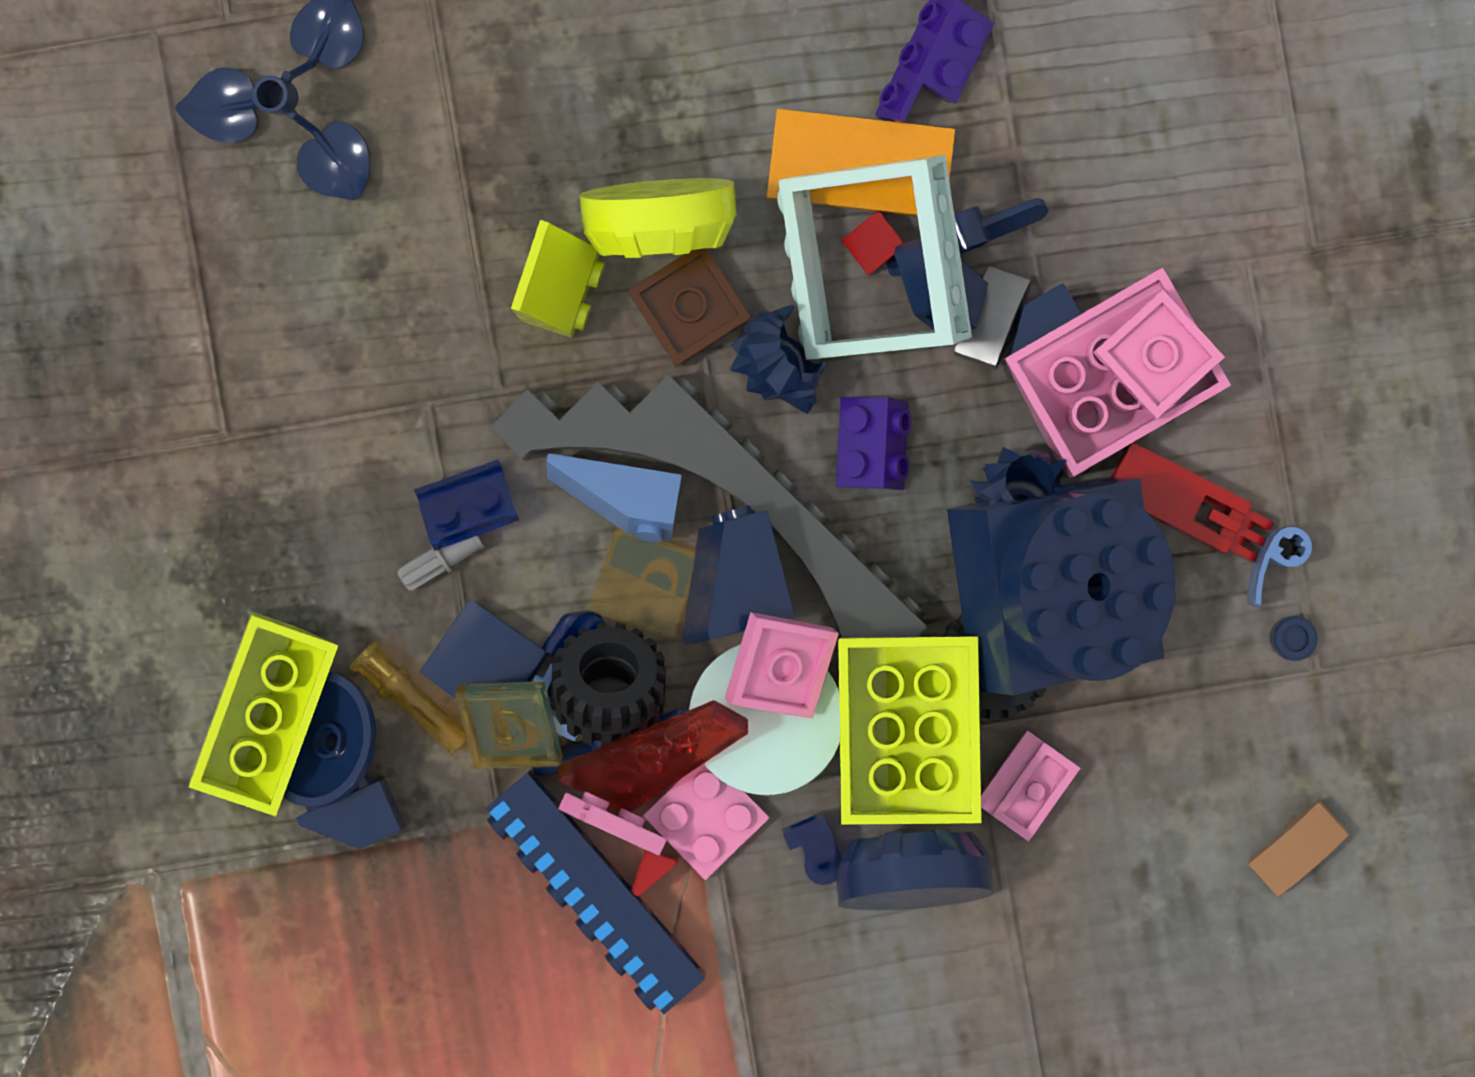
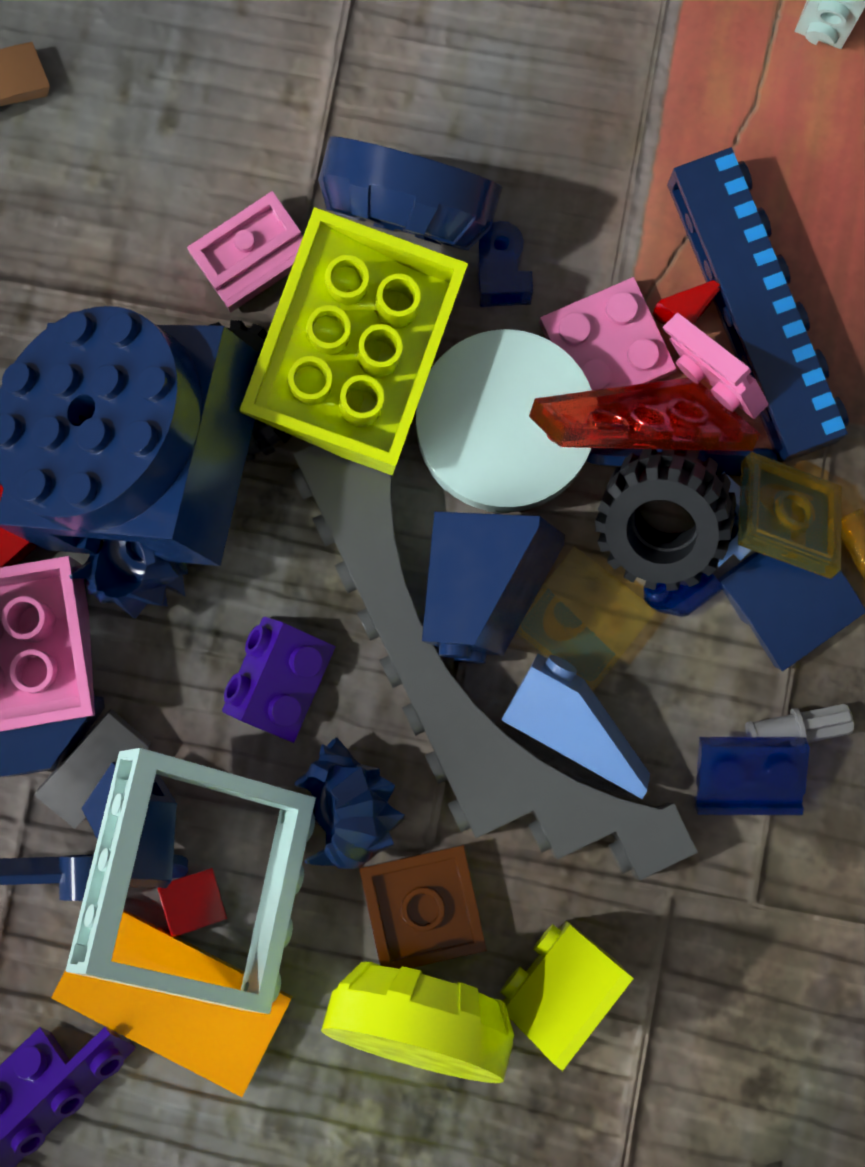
camera: 165 degrees left, 5 degrees down
bright pink plate [725,612,839,719] -> none

